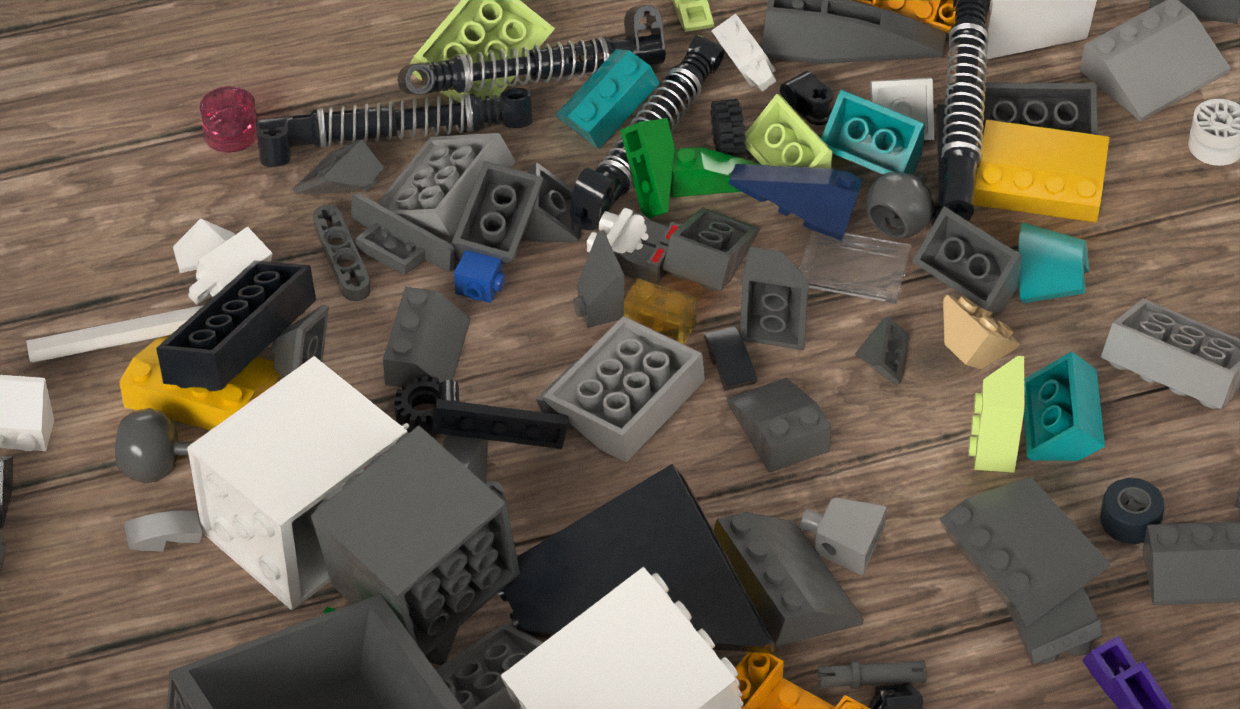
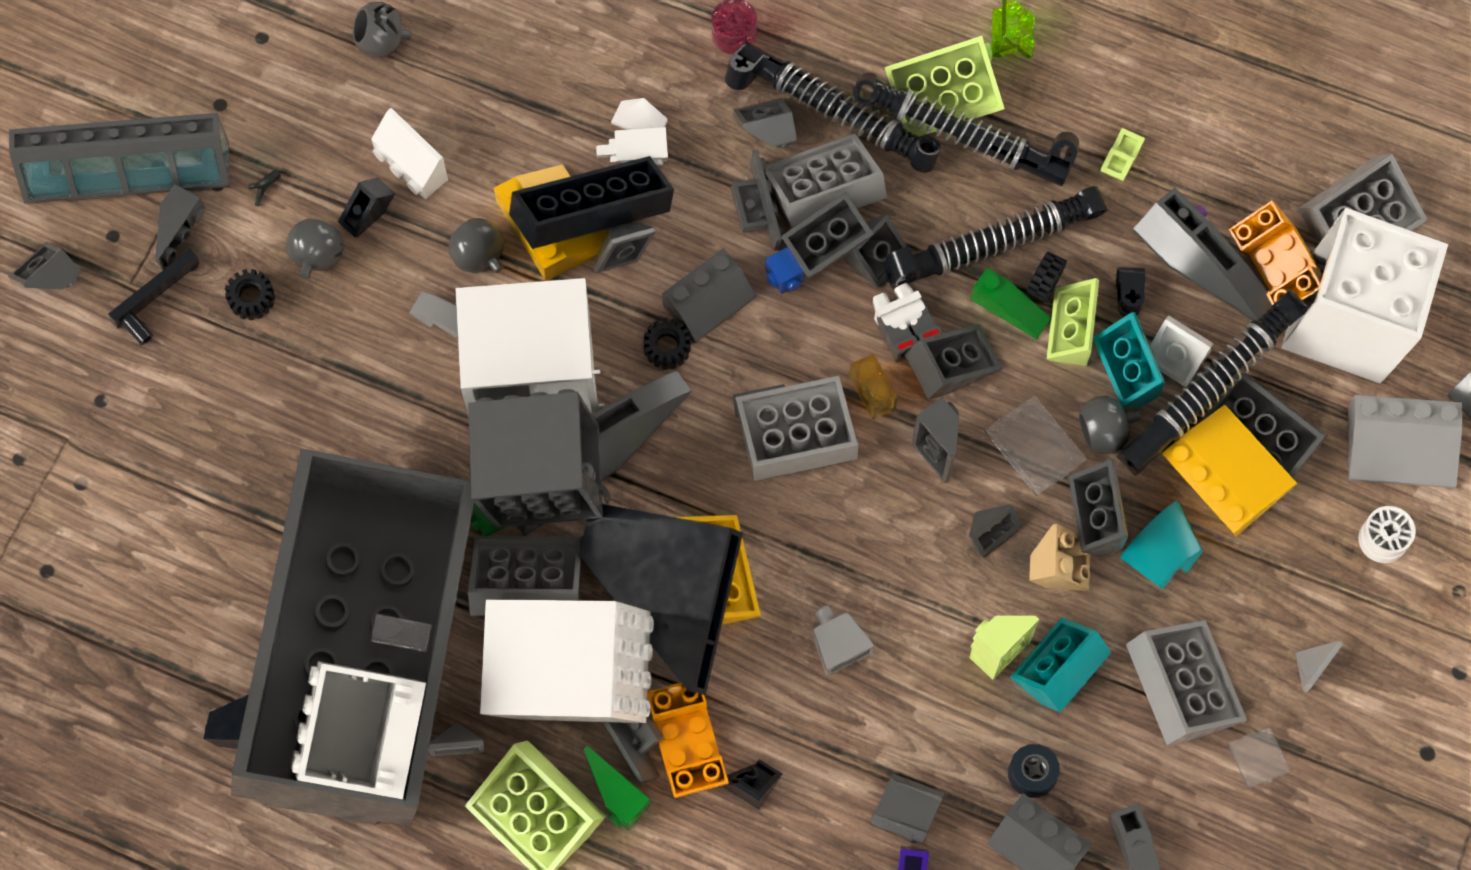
camera: 40 degrees right, 20 degrees up
white tile [26,305,204,363] -> none
dark grey beam [313,204,371,301] -> none
black piece [430,380,569,449] -> none
teal slope [555,49,660,149] -> none
dark grey slope [573,230,624,328] -> none
green slope [620,118,675,219] -> none
black slope [704,326,757,391] -> none
white hinge [712,14,776,91] -> none
dark grey slope [713,512,864,647] -> none
dark grey slope [727,378,831,473] -> none
dark blue wedge [728,164,863,241] -> none
dark grey pin [818,660,927,689] -> none
dark grey slope [939,477,1111,628] -> none

